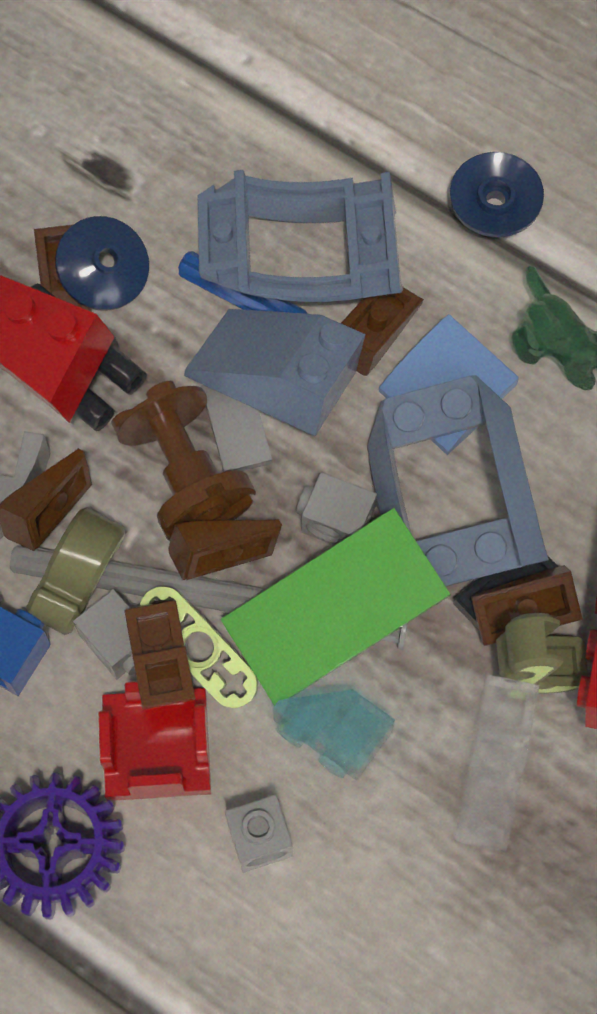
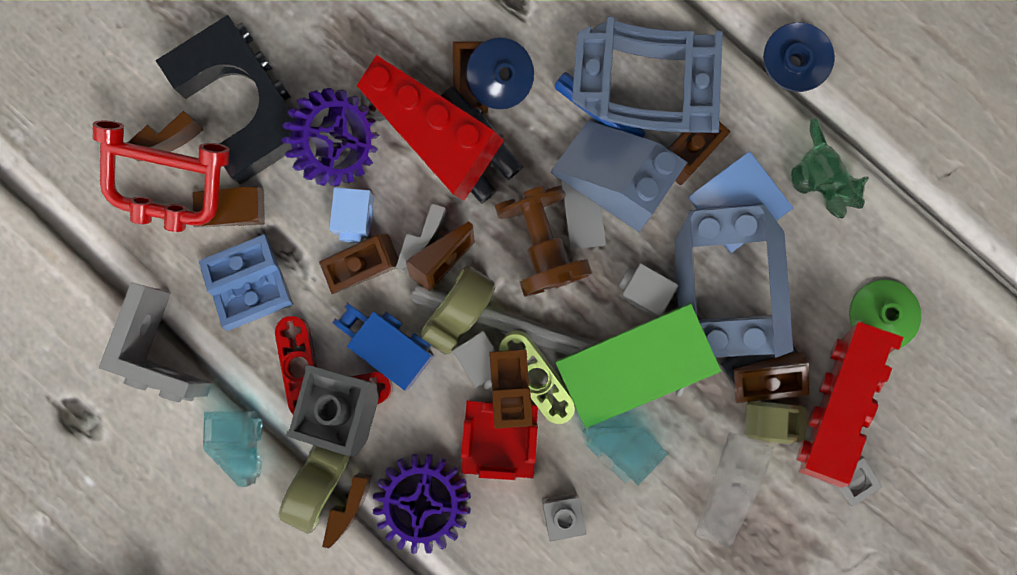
camera: 10 degrees right, 15 degrees up
reddish brown slope [168,519,282,580] -> none

